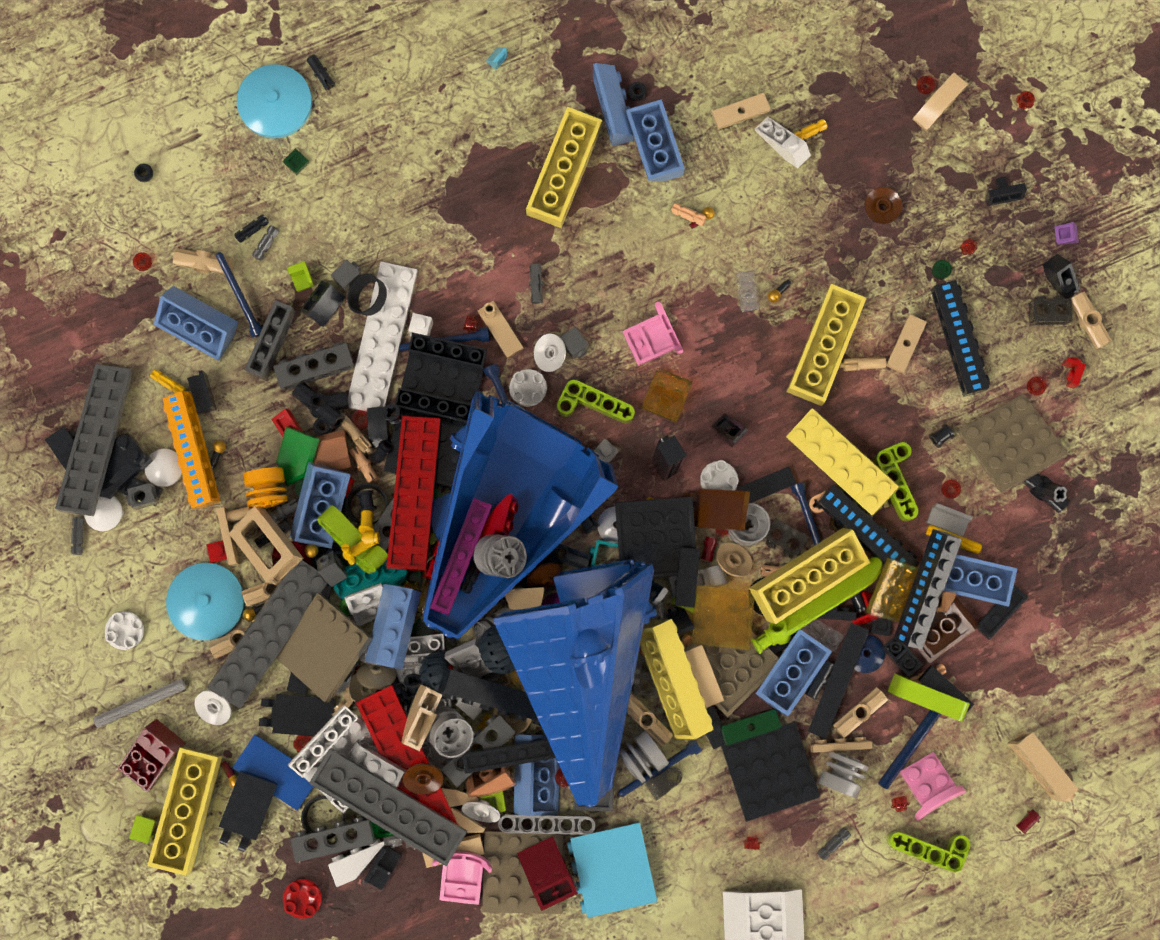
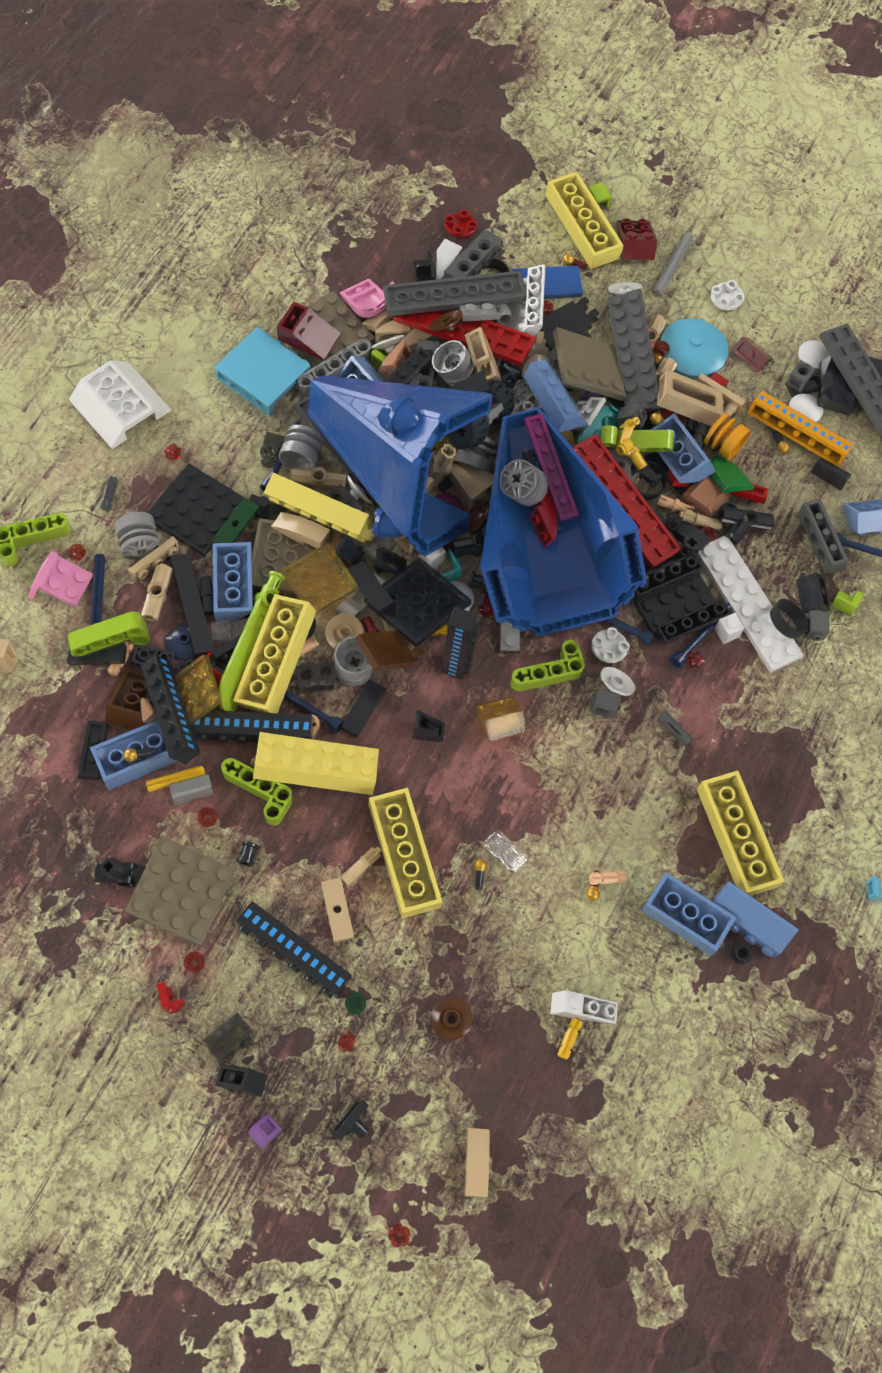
camera: 135 degrees right, 15 degrees down
dark grey axle [71,517,84,555] -> none
yellow axle [150,369,186,394] -> none
black tile [219,770,278,852] -> none
dark grey brick [273,342,355,391] -> none
tan piece [477,301,524,359] -> none
bright pink piece [622,302,683,366] -> none
white dish [700,460,739,490] -> none
tan tile [711,93,771,130] -> none
clear red plate [916,76,935,94] -> none
tan piece [1069,291,1112,349] -> none
none -> piece [124,747,155,762]
none -> clear red plate [653,341,670,357]
none -> dark red panel [732,337,773,372]

